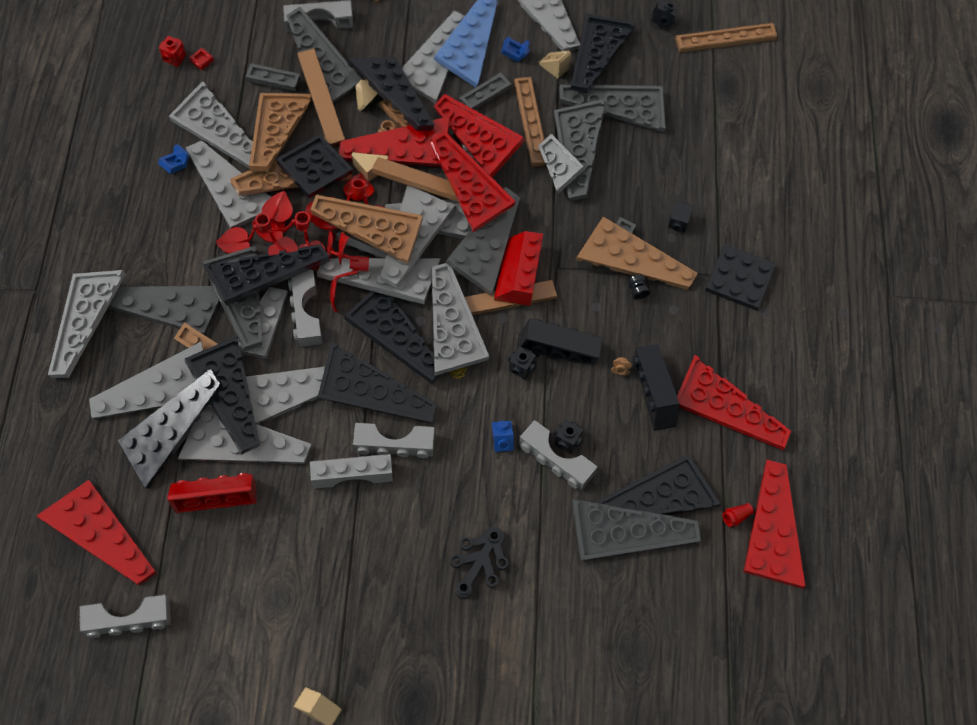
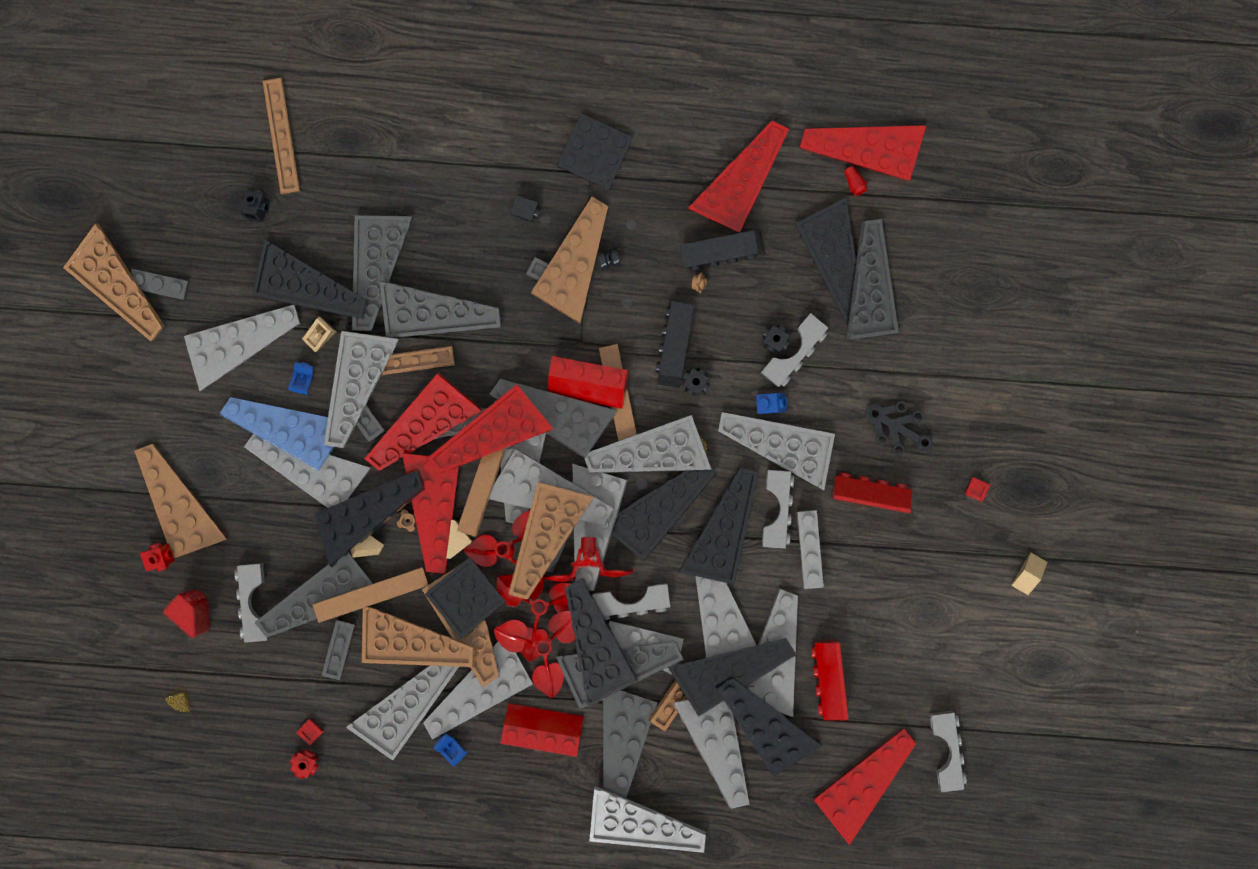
camera: 90 degrees left, 25 degrees up
light grey wing [538,134,585,193] -> none
none -> light grey wing [324,331,399,448]
none -> red slope [501,703,584,757]
none -> light grey wing [718,412,835,490]
none -> red slope [831,472,912,513]
none -> red tile [964,477,990,502]

